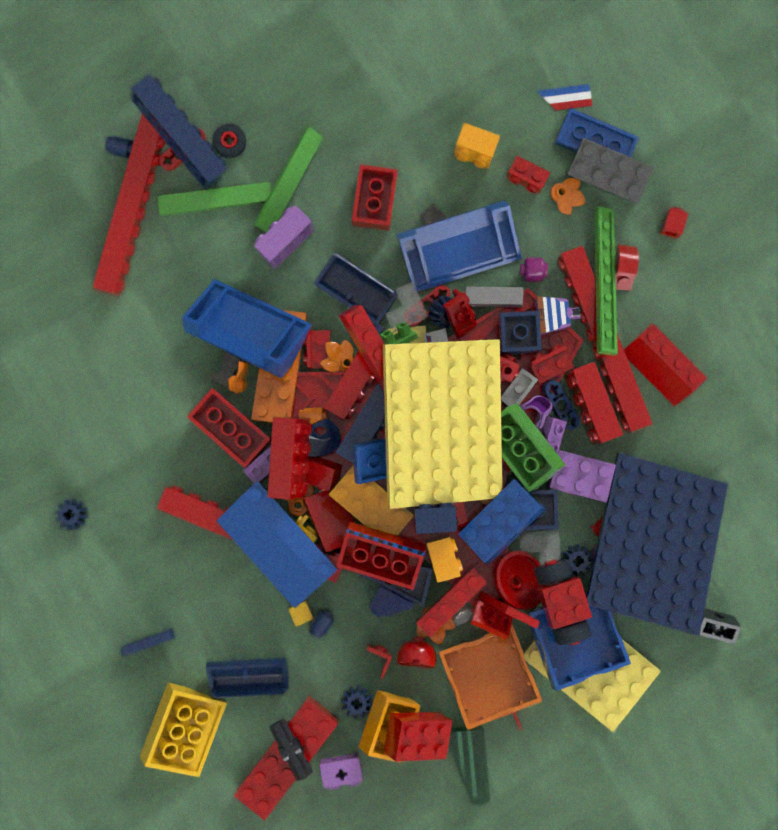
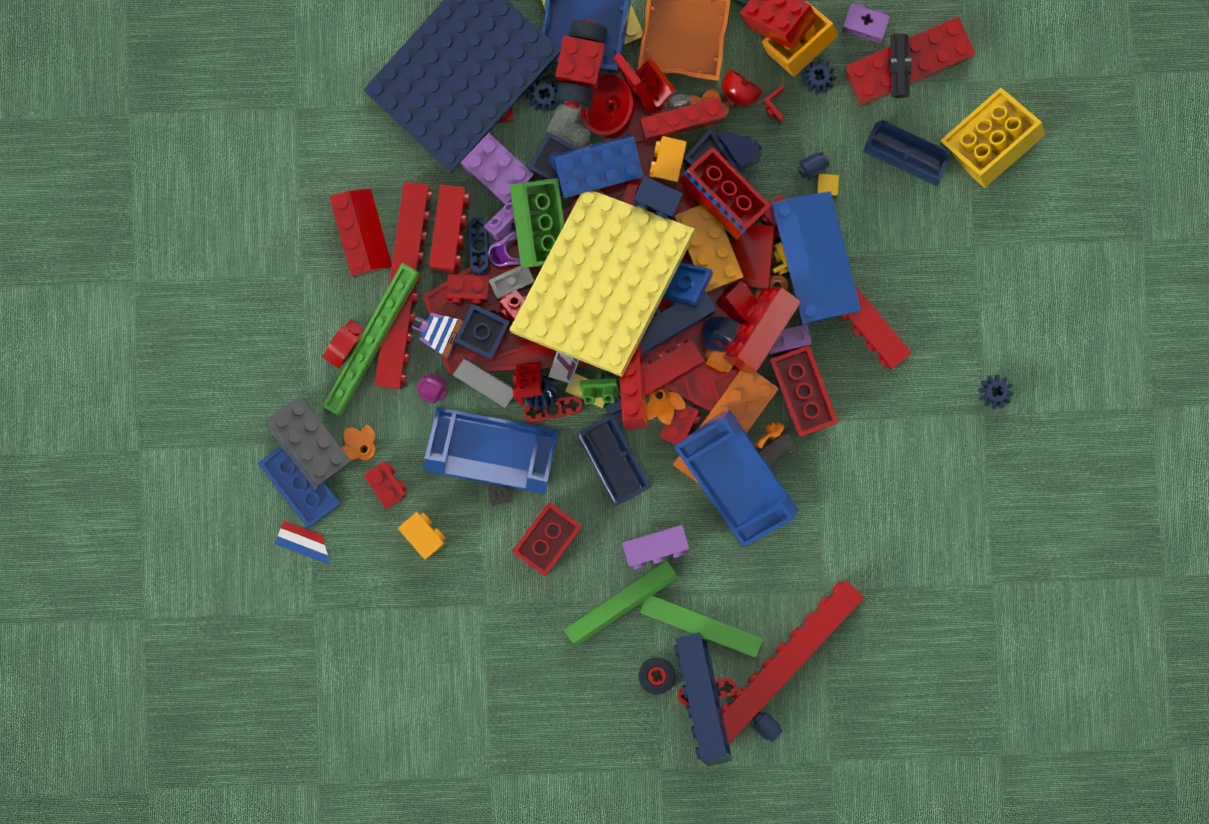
camera: 155 degrees left, 0 degrees up
dark blue beam [119,628,176,657] -> none
clear plate [385,282,428,332] -> none
red brick [659,207,689,239] -> none

